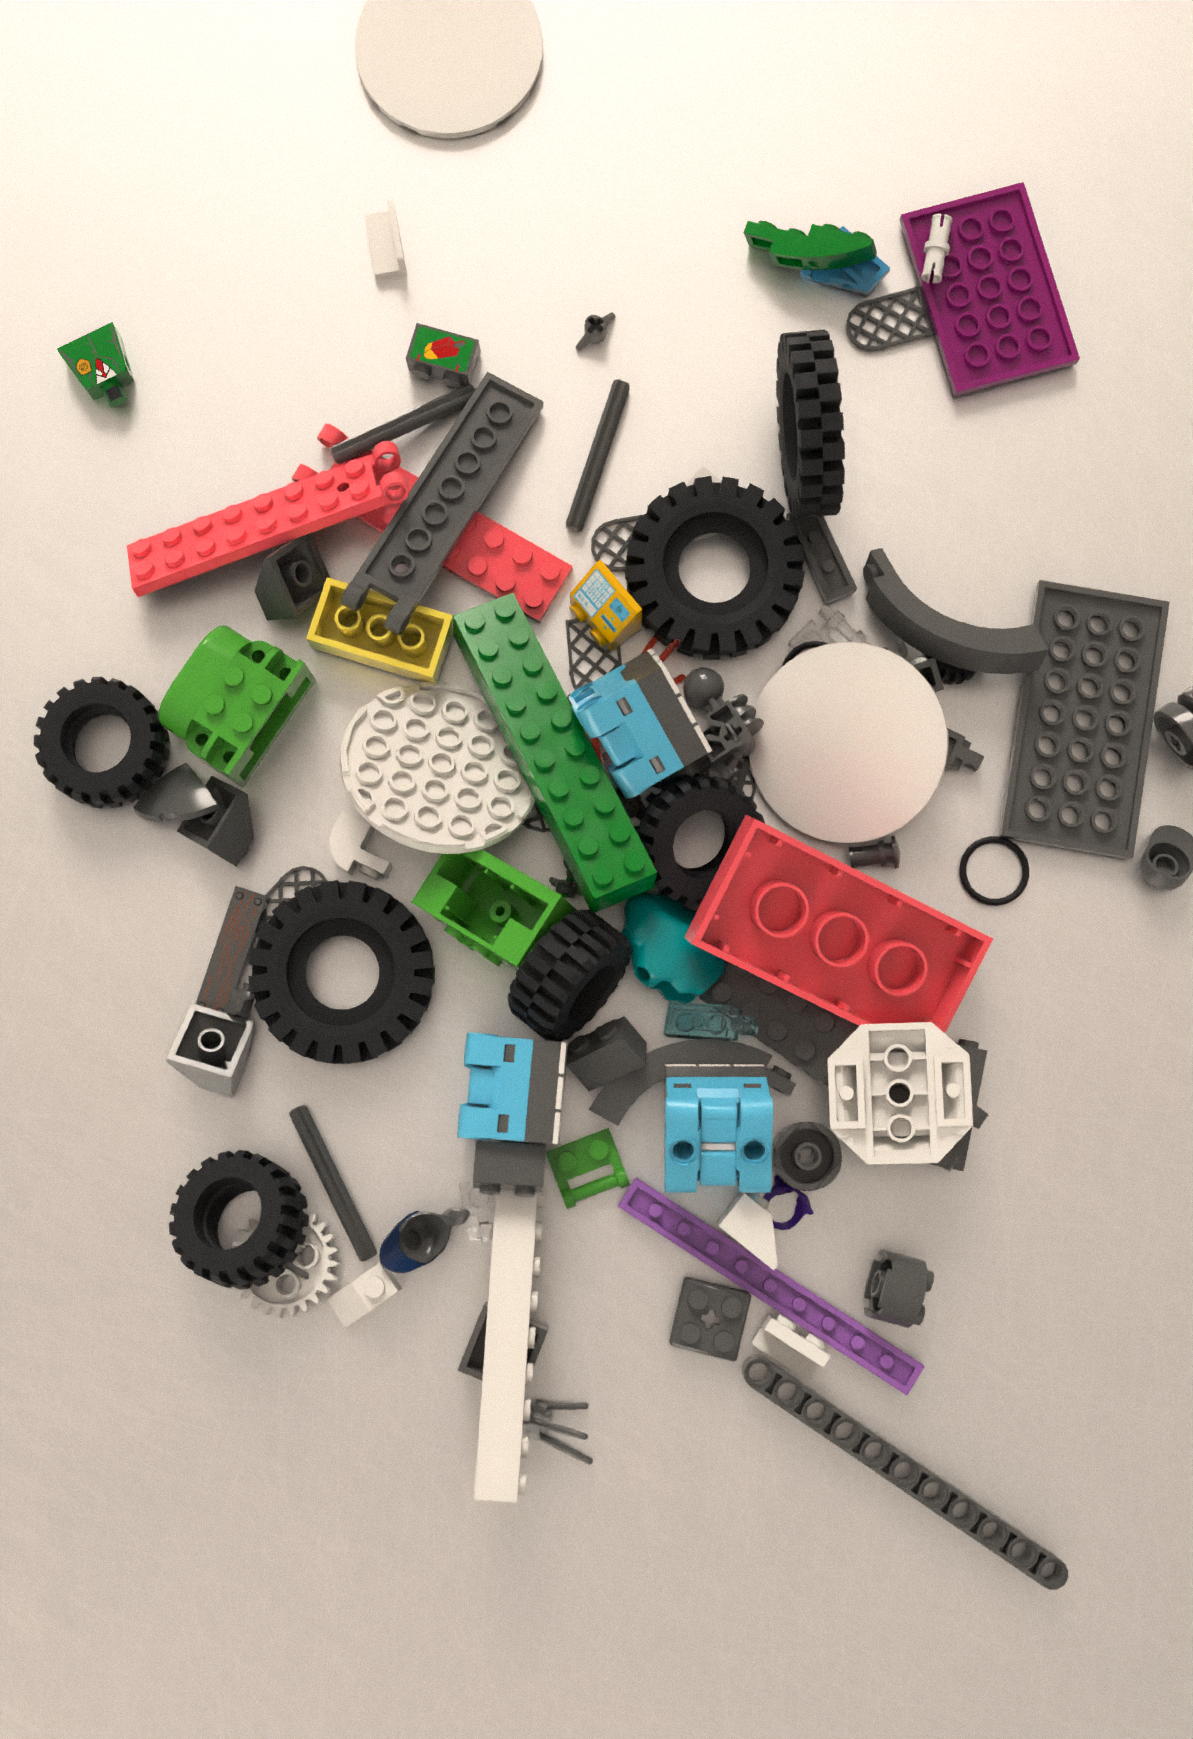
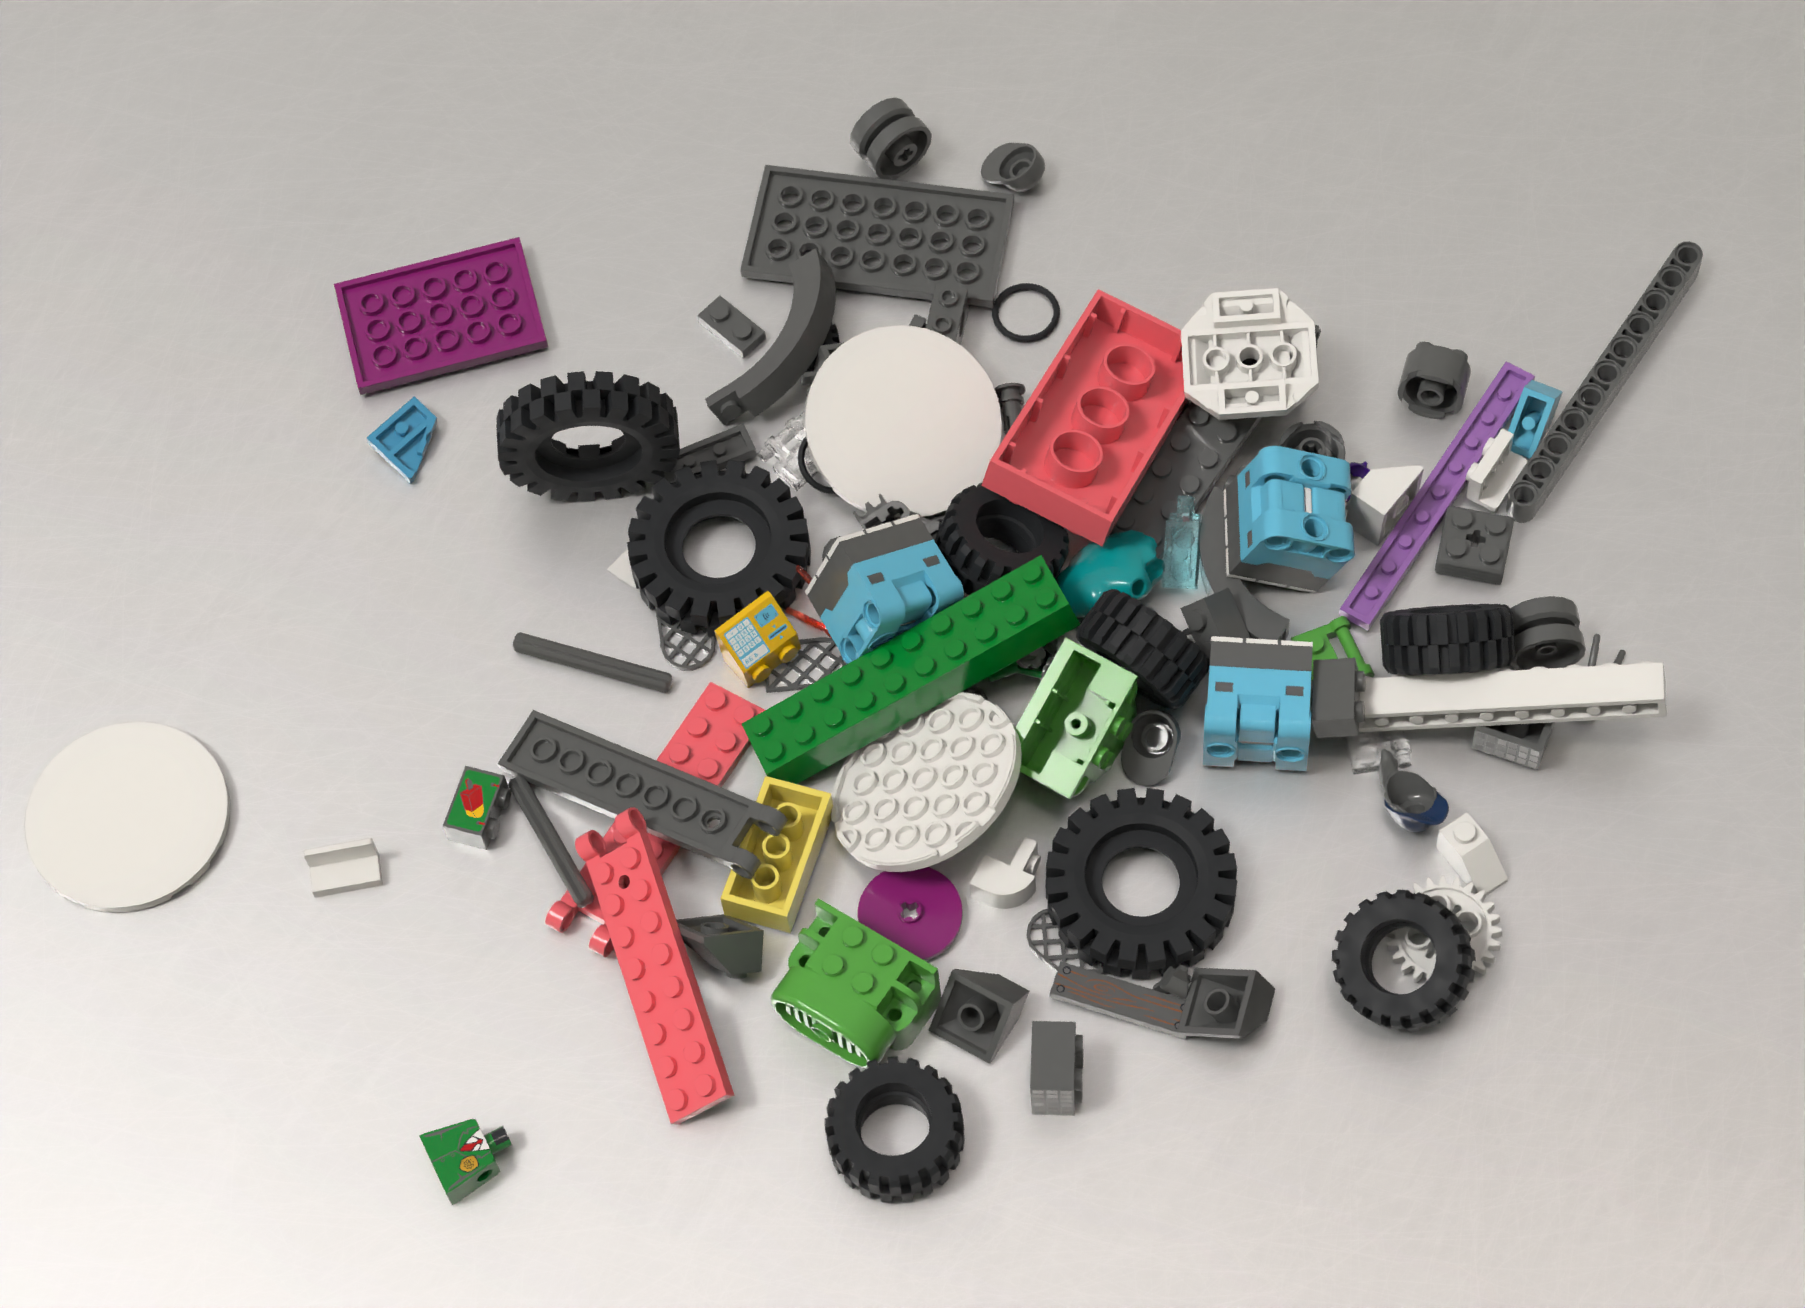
camera: 85 degrees left, 20 degrees down
dark grey brick [133,763,219,822] -> none
dark grey axle [289,1105,377,1262] -> none
dark grey piece [576,312,616,351] -> none
green slope [743,221,877,270] -> none
dark grey window [846,286,934,352] -> none
white pin [921,214,953,284] -> none
none -> dark grey plate [697,296,766,359]
none -> magenta piece [857,867,963,961]
none -> dark grey brick [926,284,969,345]
none -> dark grey brick [1030,1021,1084,1116]
none -> dark grey cap [1121,709,1181,786]
none -> black tyre [1380,604,1516,675]
none -> medium azure slope [1508,380,1563,459]
none -> dark grey wheel [1510,596,1586,670]

